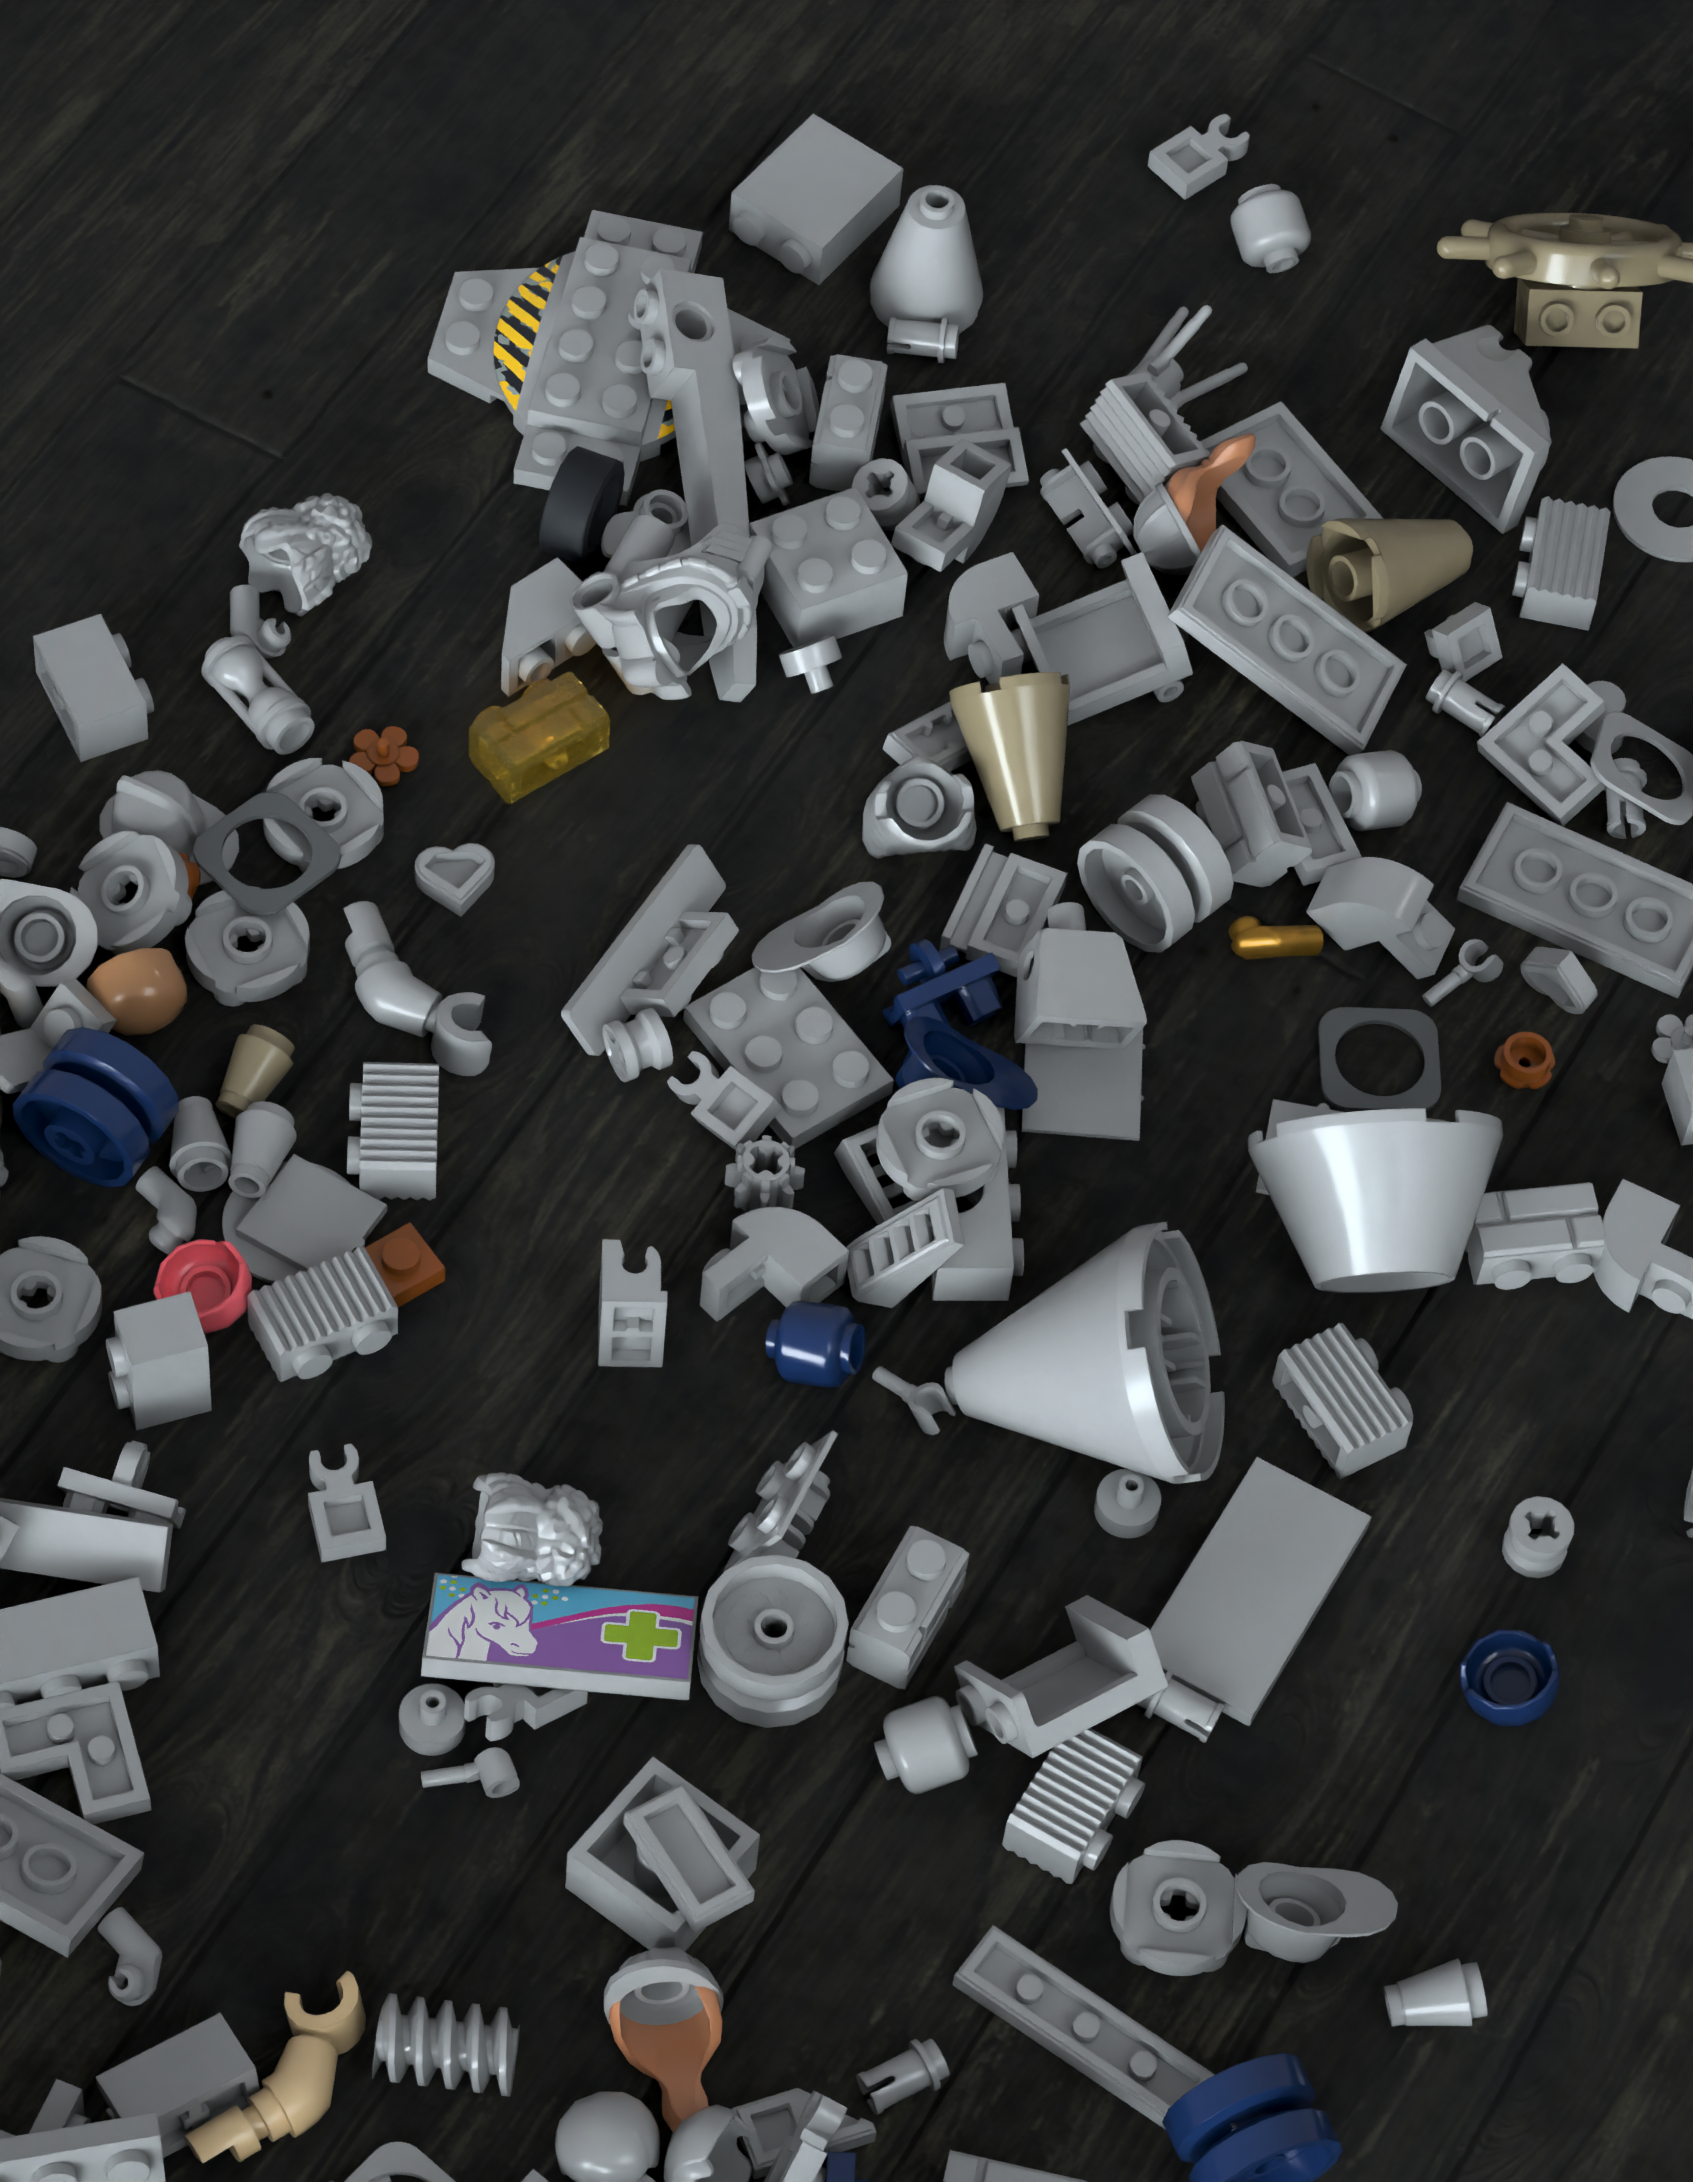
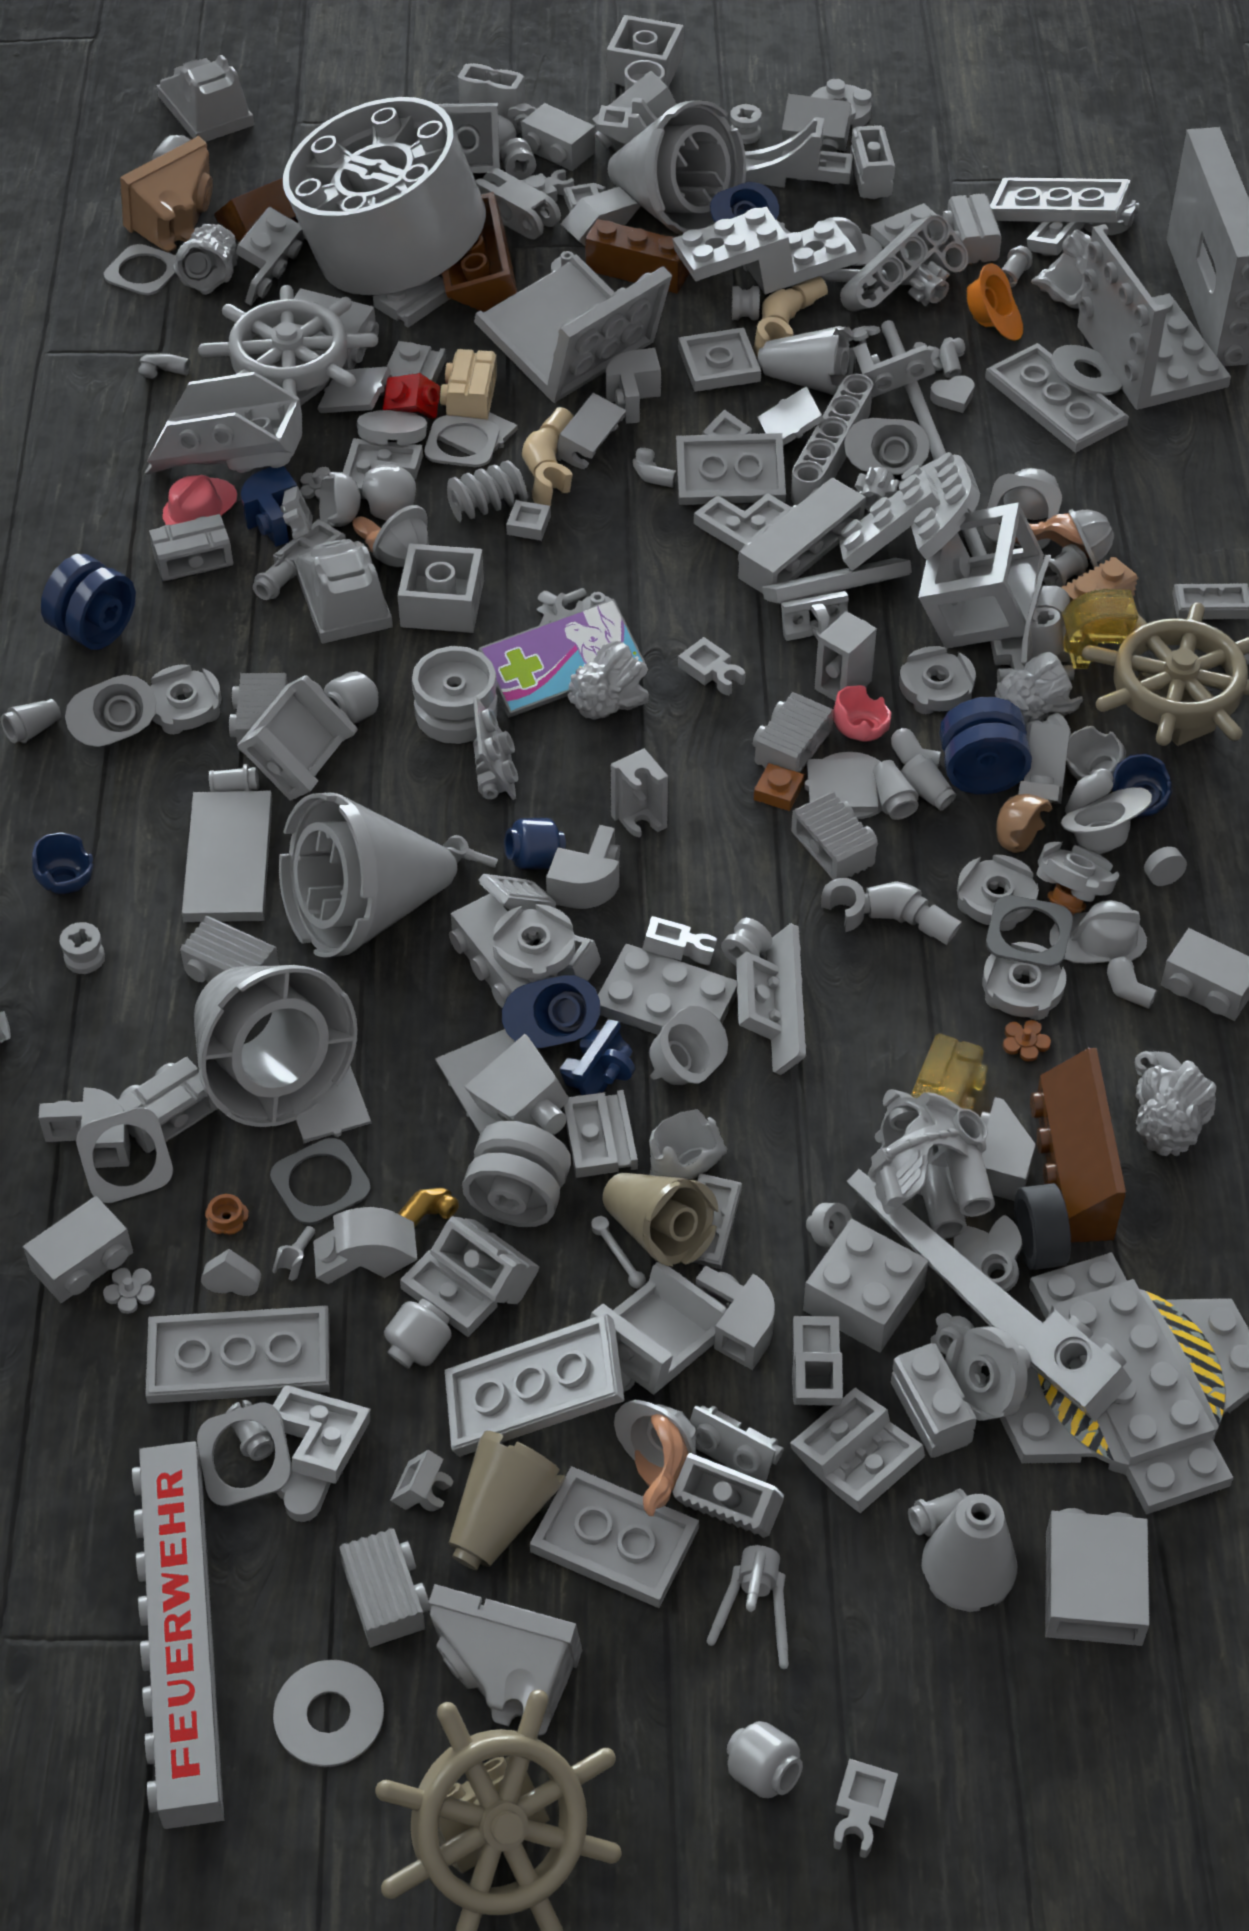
camera: 155 degrees right, 5 degrees down
light grey piece [201,635,315,755] -> none
dark tan cone [216,1024,295,1120] -> none
light grey tile [415,843,495,917] -> none
light grey tile [623,1782,755,1933] -> none
light grey gear [725,1135,805,1212] -> none
light grey brick [846,1526,969,1689] -> none
light grey wheel [851,458,920,532] -> none
light grey tile [952,1925,1215,2130] -> none
light grey pin [1425,669,1505,737] -> none
none -> light grey piece [76,1108,173,1203]
none -> light grey piece [293,539,393,644]
none -> light grey plate [506,500,551,541]
none -> light grey hinge [592,1216,646,1289]
none -> reddish brown slope [1030,1048,1126,1243]
none -> light grey arm [1107,956,1157,1009]

